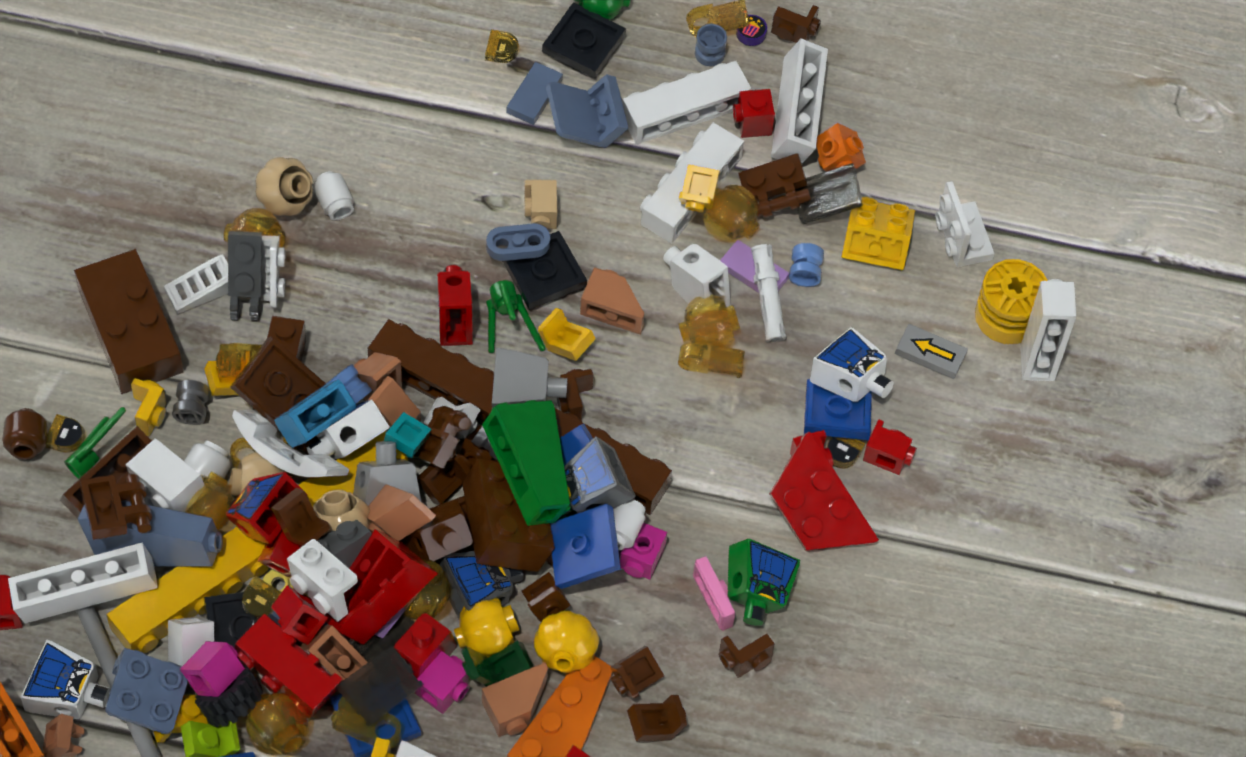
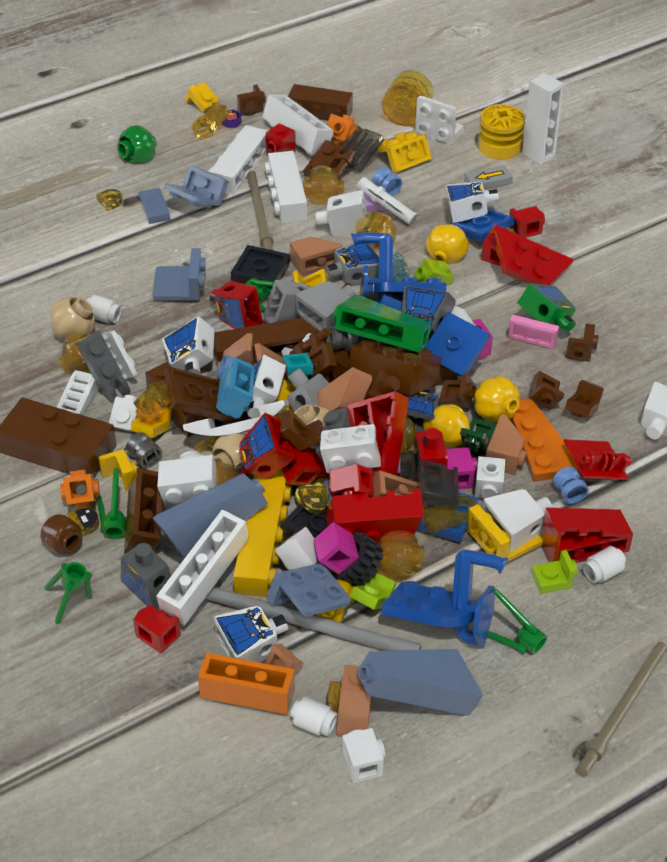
camera: 40 degrees left, 15 degrees down
reddish brown plate [80,474,152,540] -> none
sand blue plate [486,223,550,261] -> none
tan brick [524,180,557,230] -> none
black plate [542,2,626,78] -> none
clear yellow piece [678,343,745,378] -> none
yellow bracket [679,164,720,212] -> none
sand blue wheel [695,24,727,67] -> none
none -> orange brick [60,470,100,509]
none -> white bracket [109,395,146,433]
none -> dark grey torso [121,543,171,610]
none -> sand blue bracket [152,248,206,301]
none -> torso [163,316,214,375]
none -> dark tan bar [247,171,274,250]
none -> light grey torso [263,280,309,323]
none -> reddish brown brick [288,84,353,121]
none -> torso [325,243,379,287]
none -> blue plate [351,233,447,303]
none -> clear yellow wheel [382,70,433,127]
none -> clear light blue hinge [392,251,410,282]
none -> lime bracket [414,258,455,285]
none -> yellow plant [426,224,469,264]
none -> white brick [475,456,505,499]

